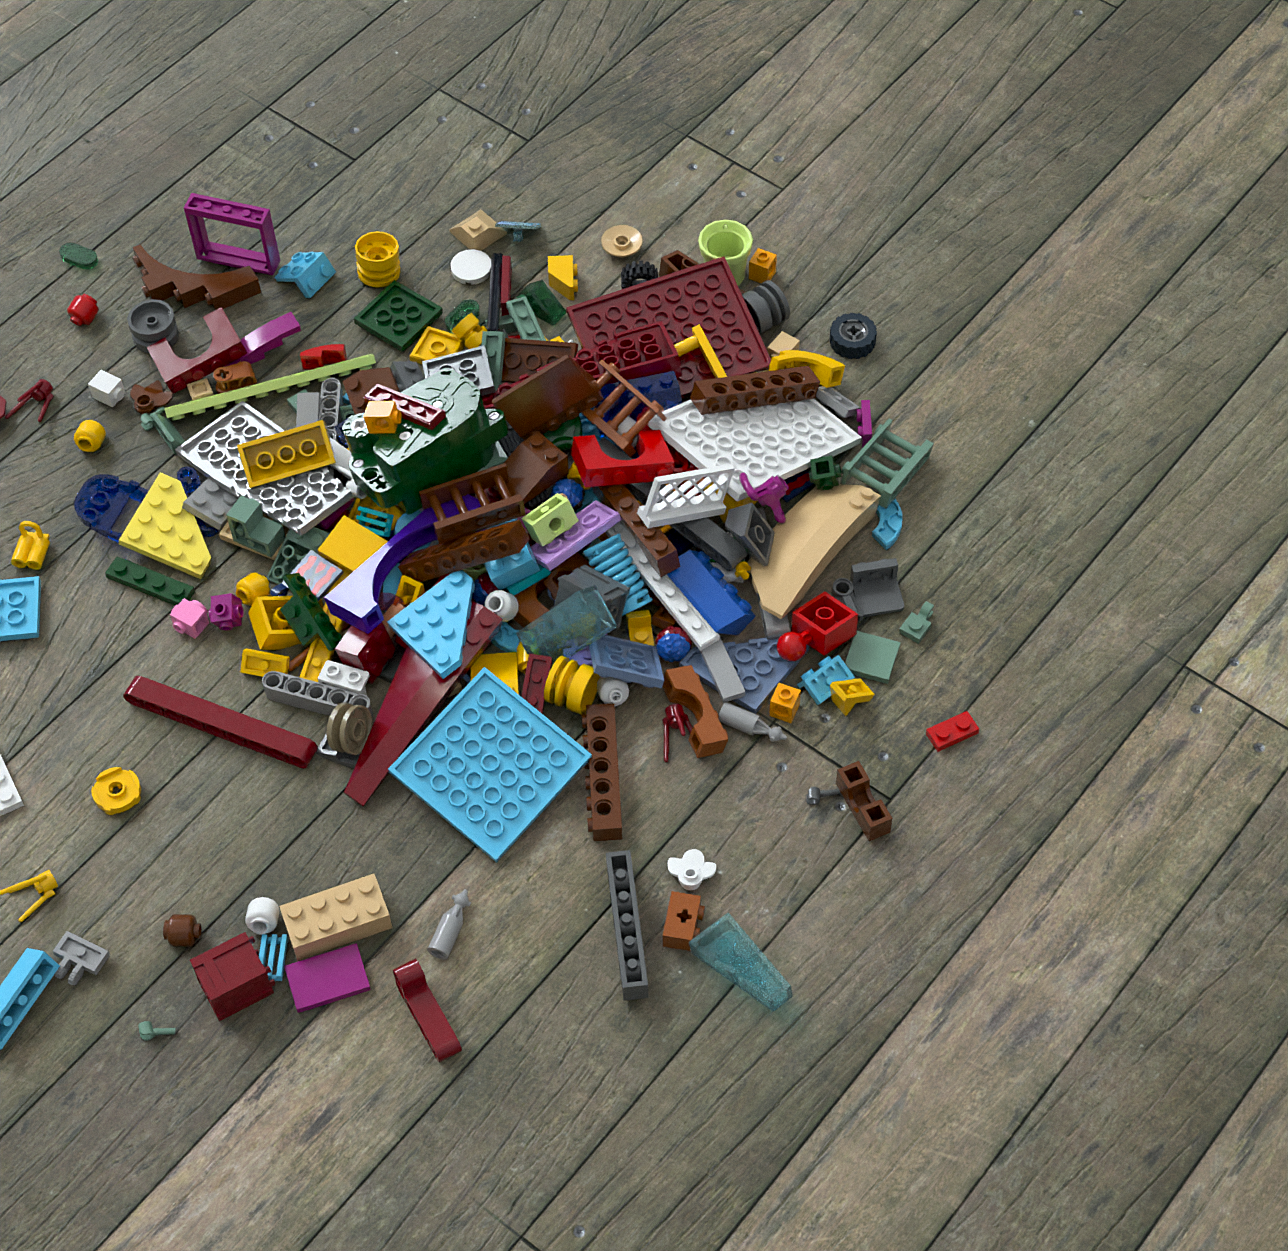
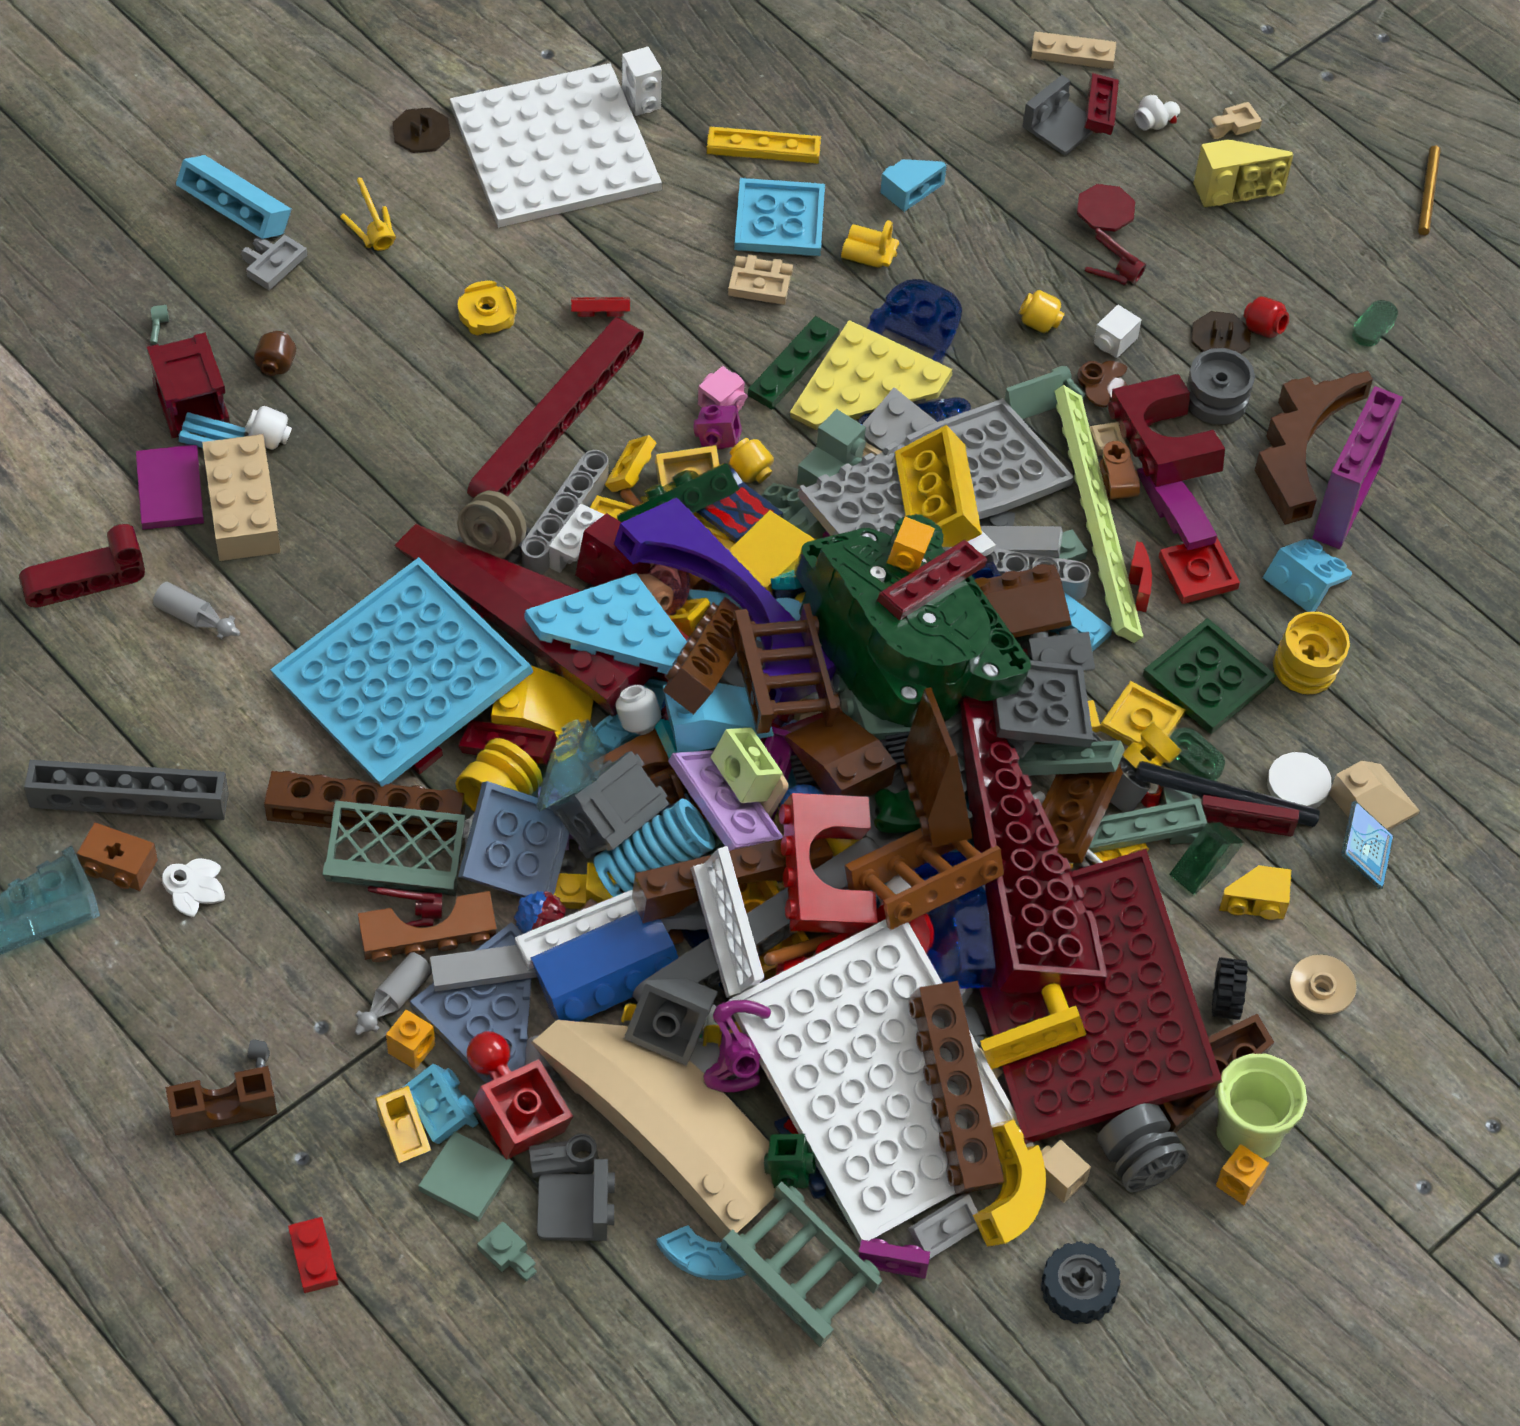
camera: 95 degrees right, 0 degrees up
none -> sand green fence [322,800,466,896]
none -> red plate [571,297,630,317]
none -> tan plate [728,255,794,305]
none -> red plate [1158,538,1240,604]
none -> dark brown piece [1192,311,1251,354]

